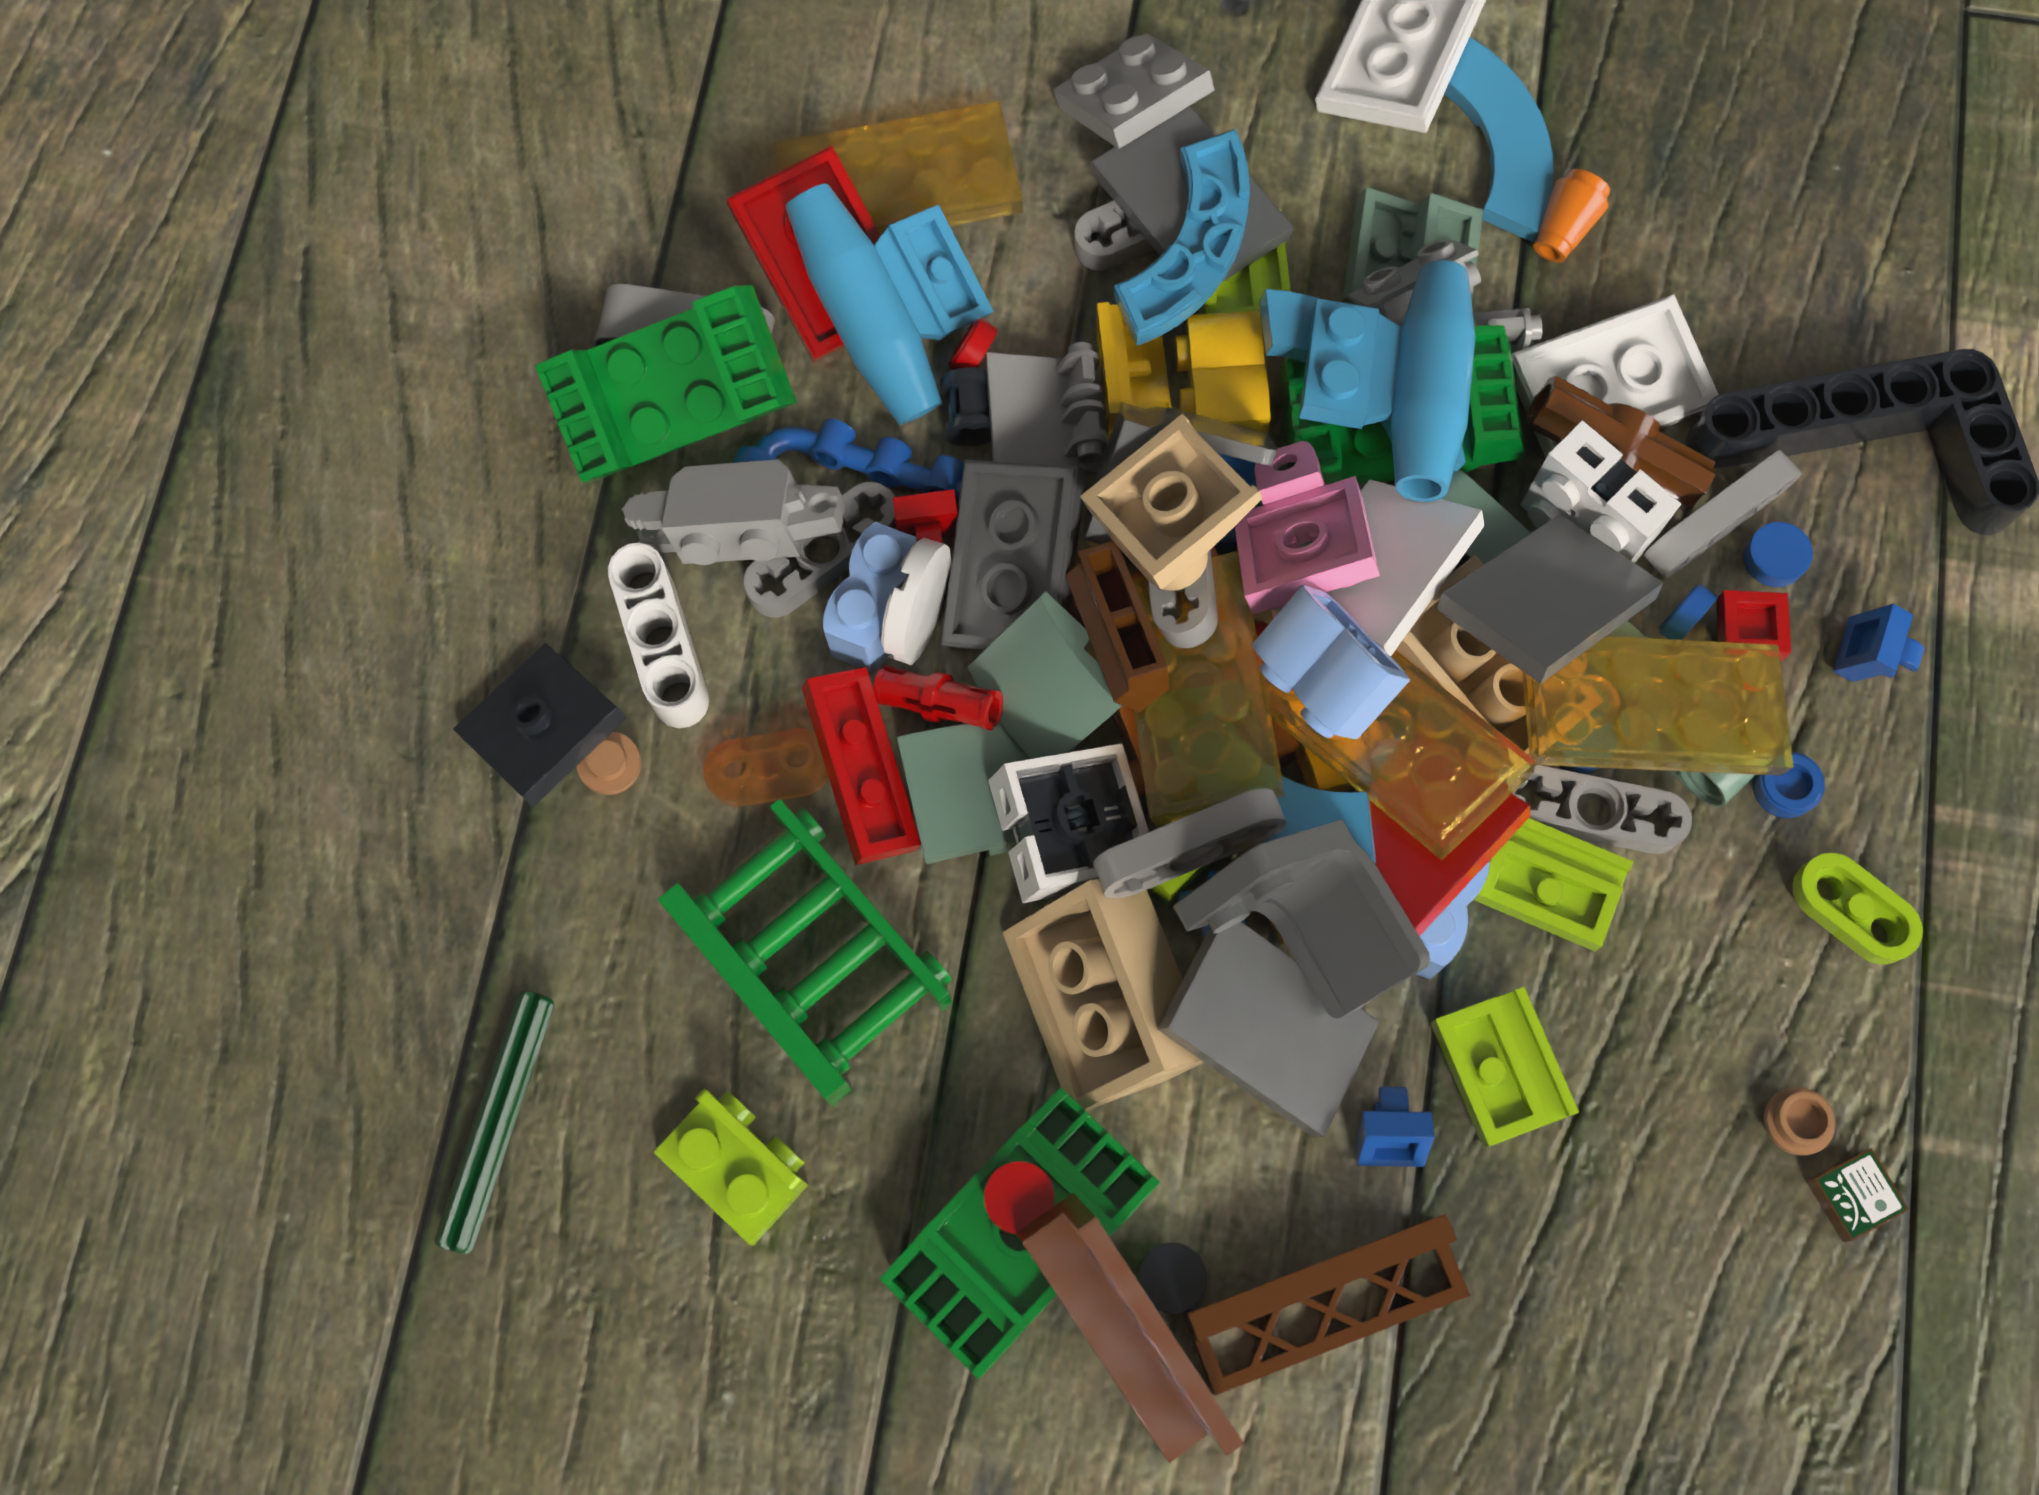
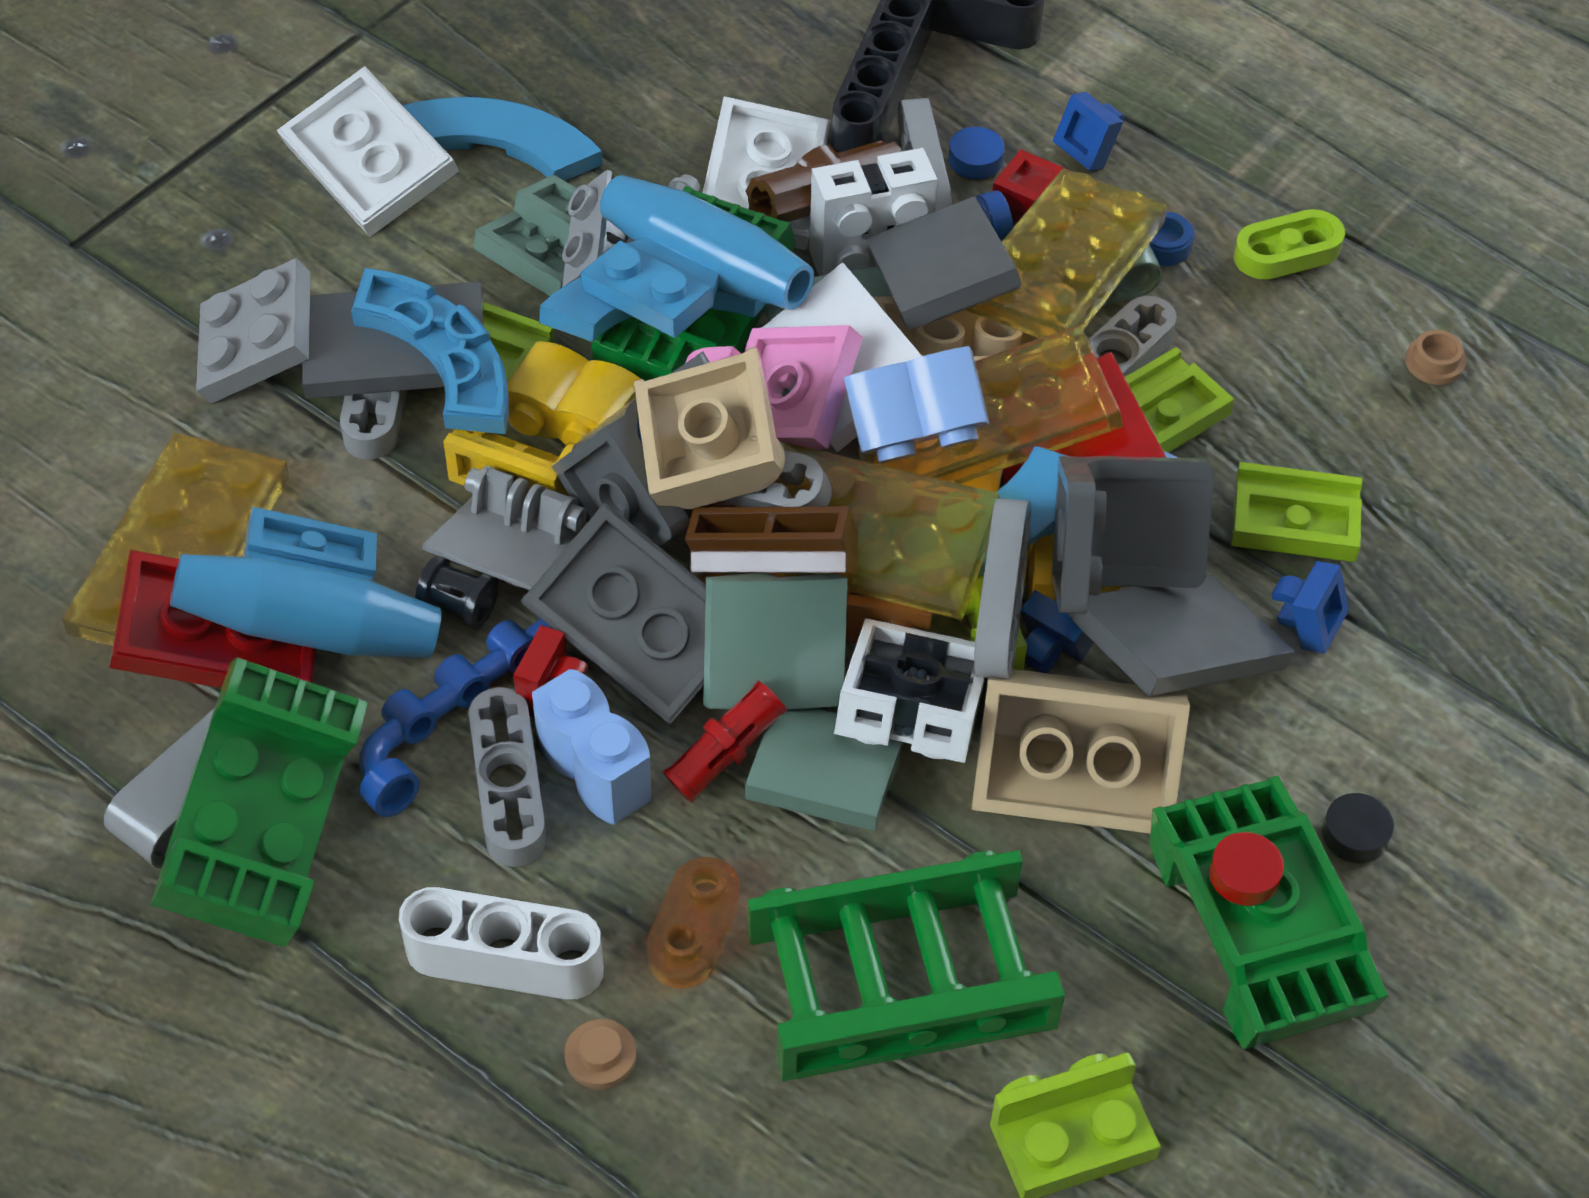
camera: 65 degrees left, 20 degrees down
black plate [453,643,626,807] -> none
light grey hinge [621,459,845,565] -> none
red plate [801,667,921,865] -> none
white tile [881,538,951,665] -> none
red tile [948,317,999,370] -> none
reddish brown fence [1016,1192,1244,1463] -> none
reddish brown fence [1184,1214,1470,1396] -> none
orange cone [1533,169,1610,263] -> none
tile [1806,1148,1909,1242] -> none

